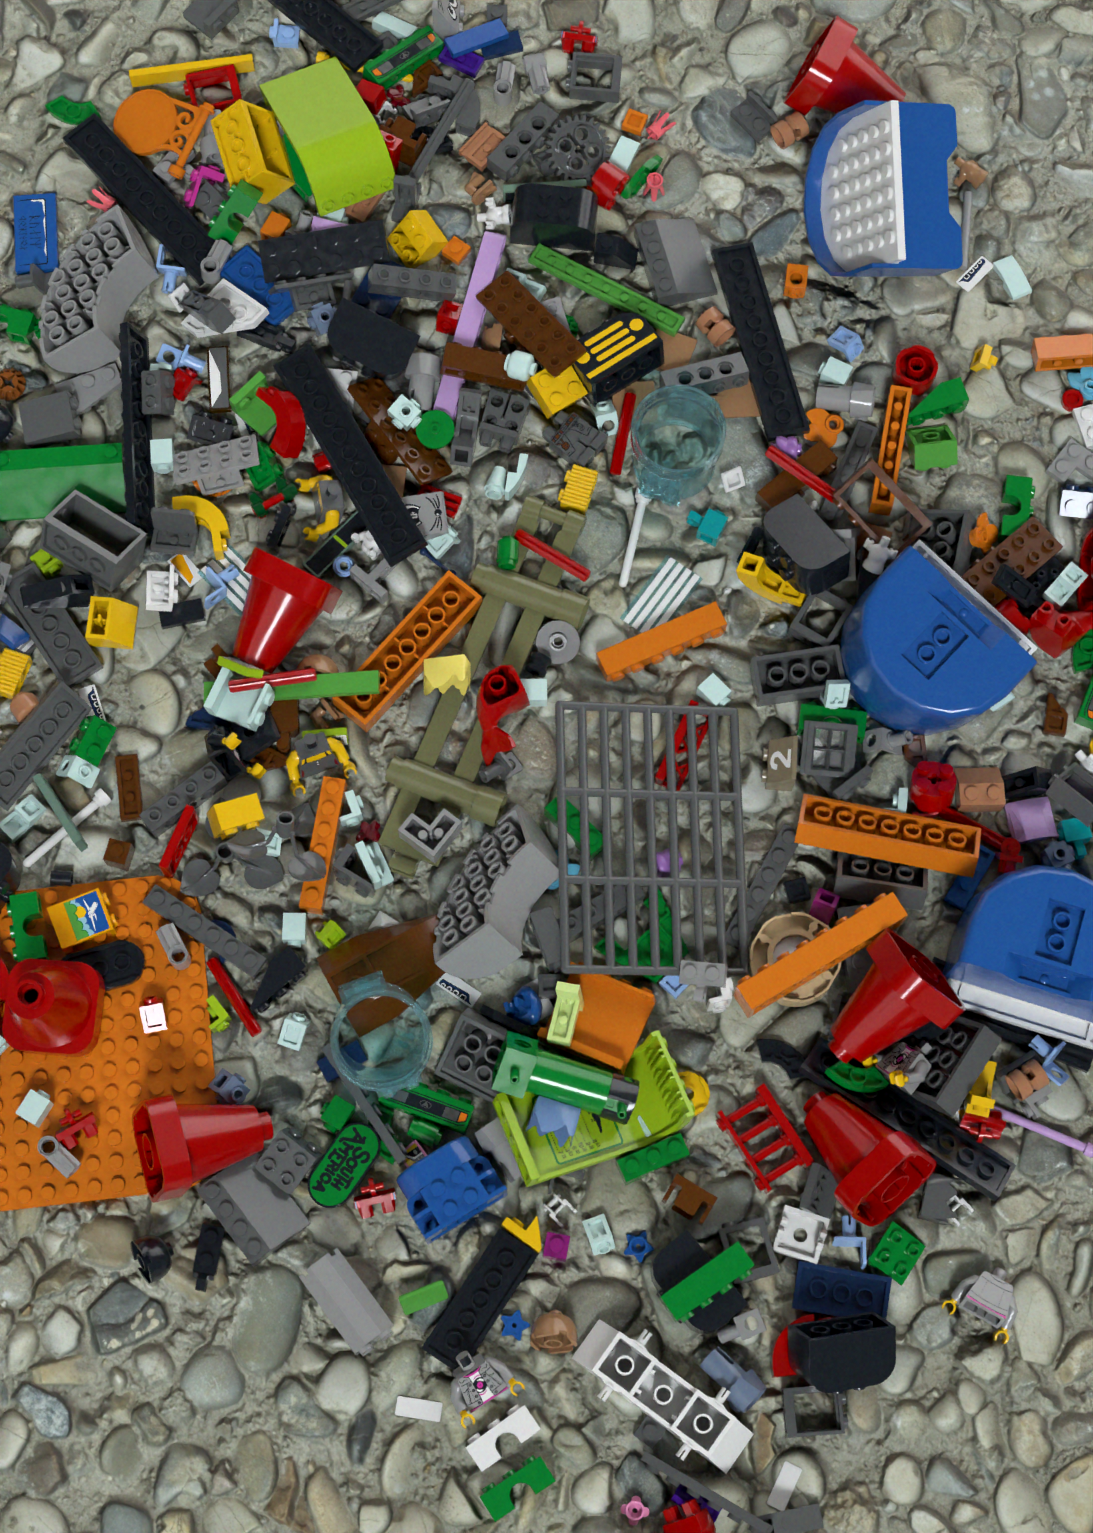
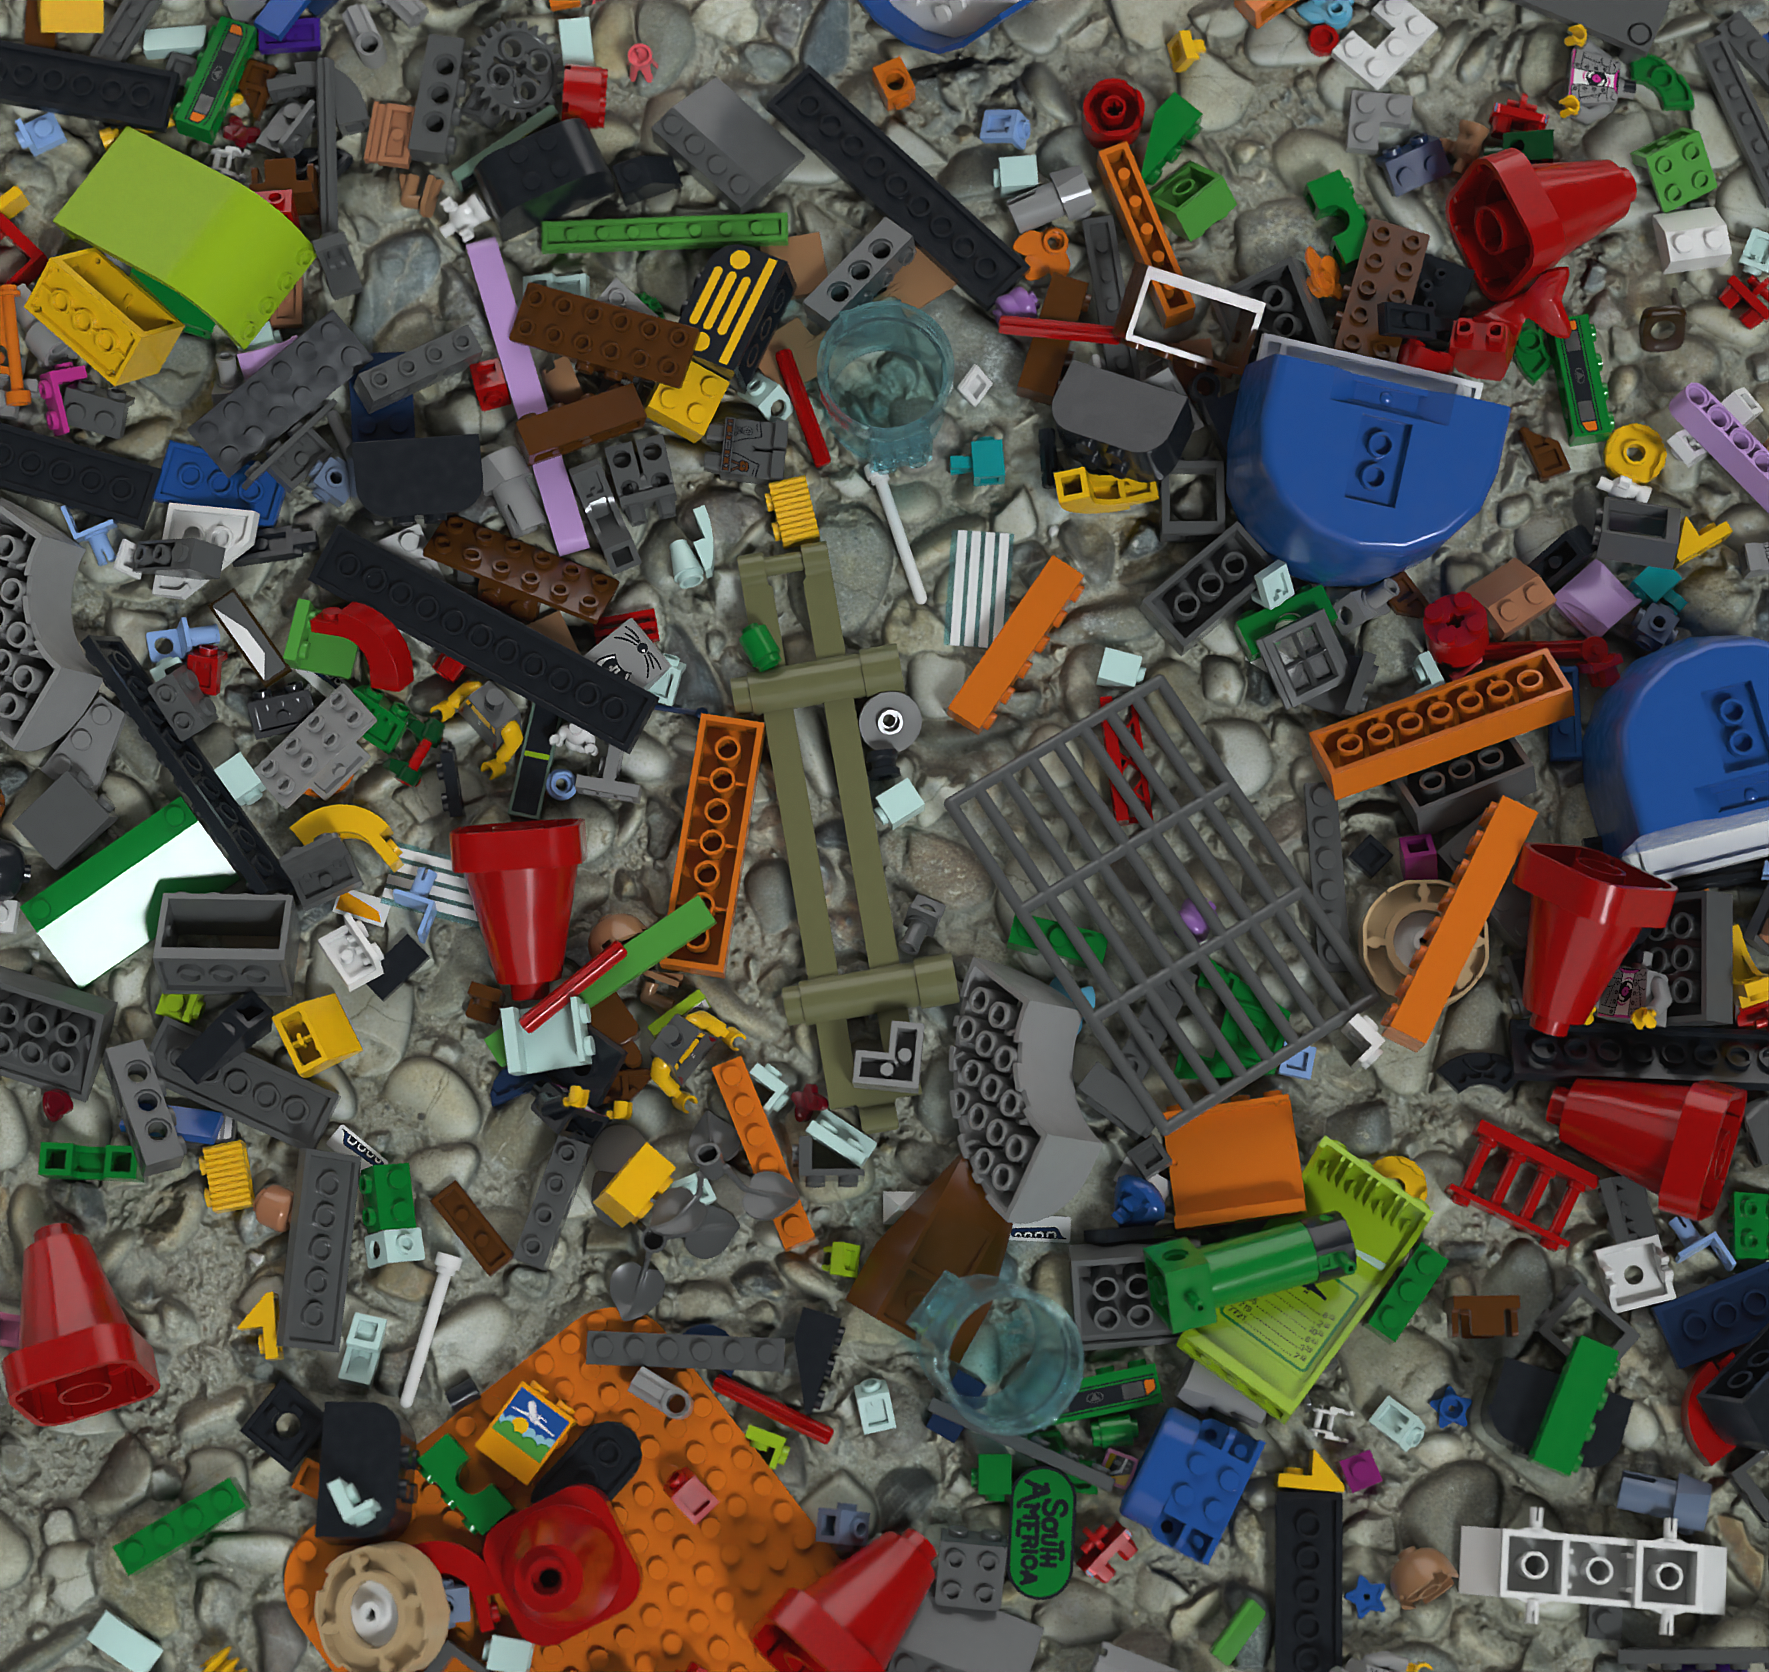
camera: 30 degrees left, 5 degrees up
sand green tile [32,773,88,852] -> none
reddish brown brick [103,838,135,871] -> none
red tile [159,804,199,878] -> none
light grey piece [200,239,233,284] -> none
green arch [208,179,263,245] -> none
lime tile [217,656,264,679] -> none
orange brick [260,211,292,240] -> none
light aqua brick [282,913,308,948] -> none
red brick [355,79,387,115] -> none
yellow slope [387,210,448,269] -> none
light aqua brick [387,394,422,431] -> none
green piece [416,410,455,449] -> none
light yellow piece [424,654,471,696] -> none
orange plate [442,236,471,266] -> none
red hips [476,665,530,767] -> none
light aqua head [504,350,537,381] -> none
red axle [514,529,591,582] -> none
medium blue piece [525,1095,581,1148] -> none
yellowish green bracket [547,981,584,1046] -> none
green tile [620,155,663,199] -> none
light grey plate [679,960,728,1002] -> none
nougat wheel [695,306,735,347] -> none
light grey bracket [717,1308,767,1344] -> none
dark tan slope [761,736,798,791] -> none
green tile [825,1060,889,1093] -> none
white piece [862,536,898,574] -> none
light aqua slope [1041,561,1088,610] -> none

